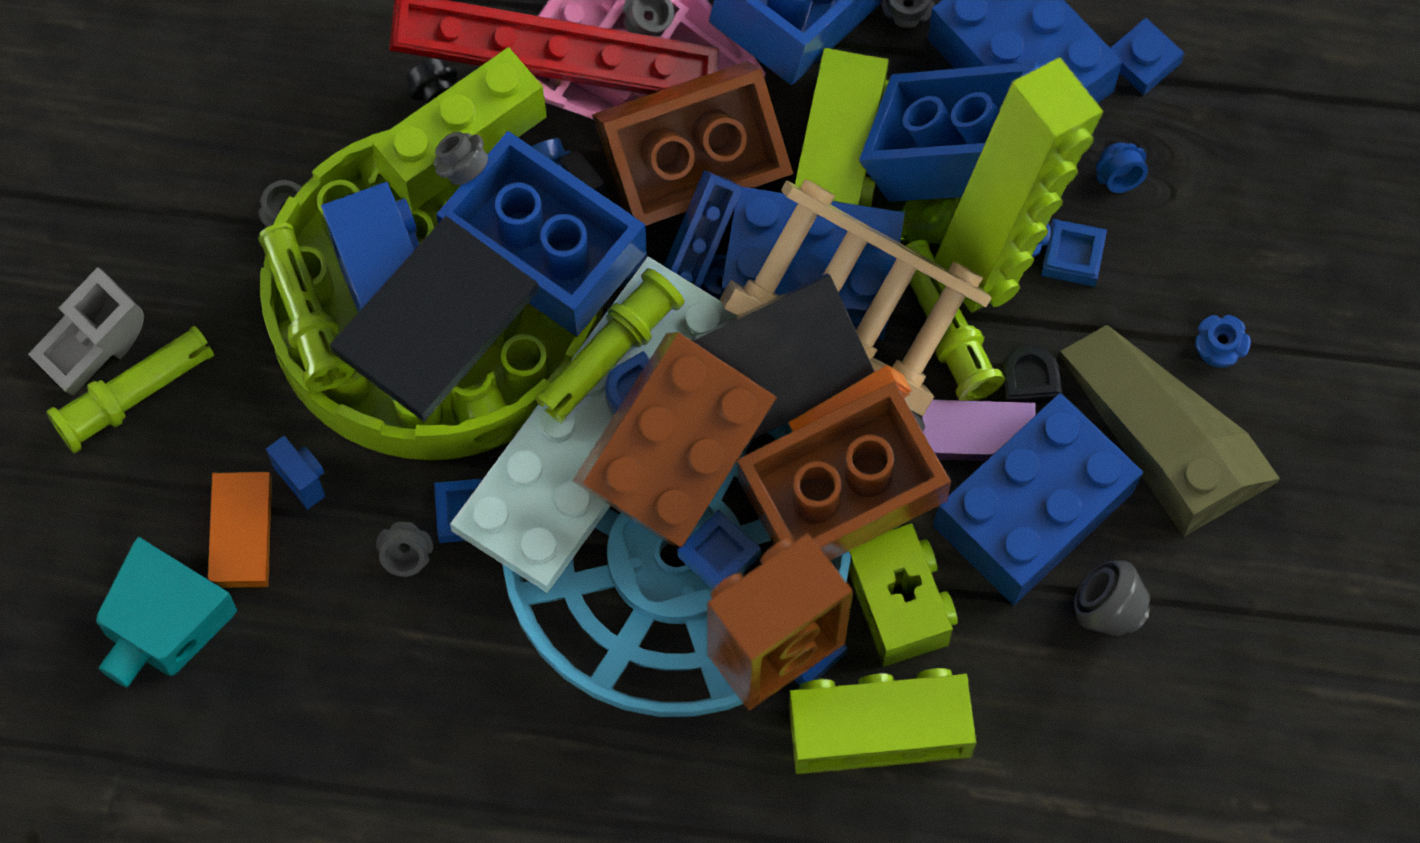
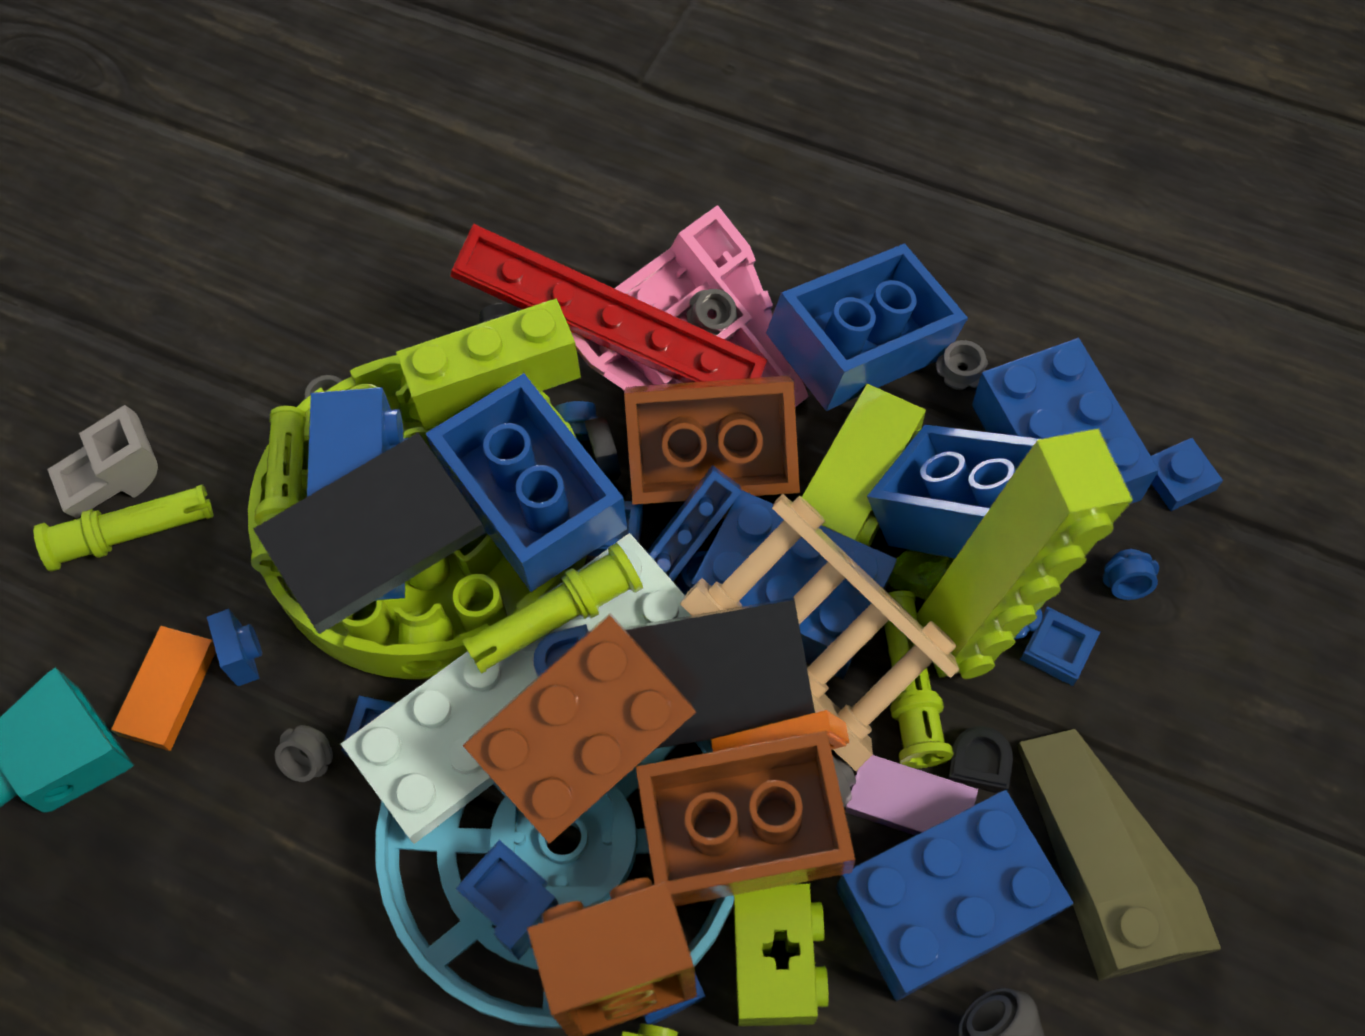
camera: 20 degrees right, 5 degrees down
dark grey plate [434,132,488,185] -> none
blue plate [678,510,761,589] -> none
blue plate [1195,315,1251,368] -> none
none -> blue tile [456,840,548,927]
none -> blue tile [494,883,559,960]

